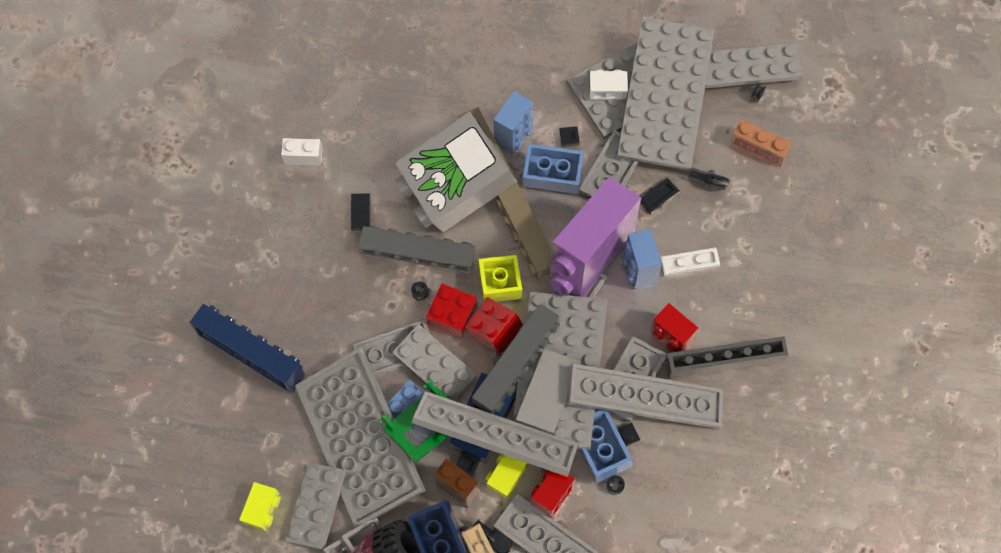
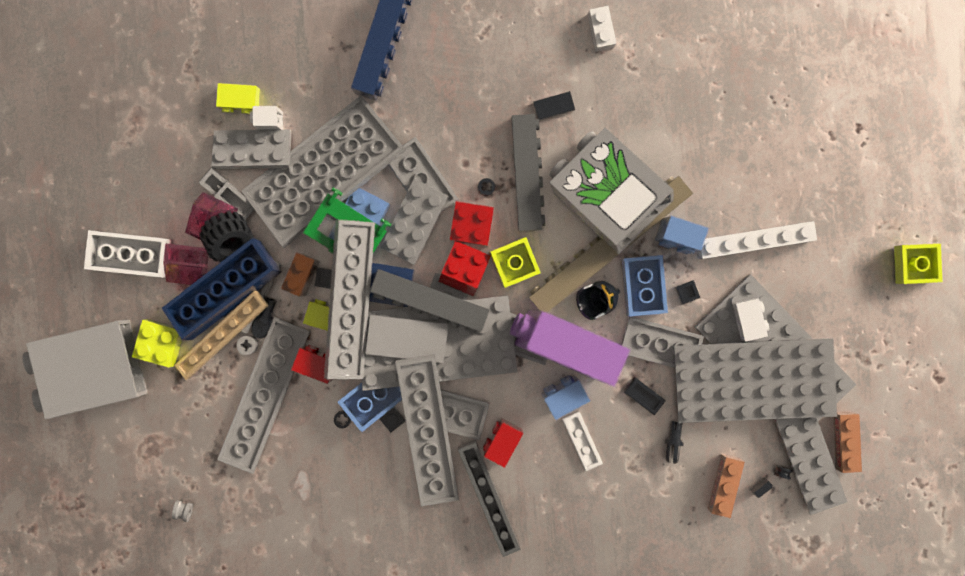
camera: 75 degrees right, 20 degrees up
none -> white brick [250,106,283,130]
none -> black helmet [576,281,620,320]
none -> white brick [697,221,817,259]
none -> black tile [750,478,773,498]
none -> nougat brick [833,412,862,473]

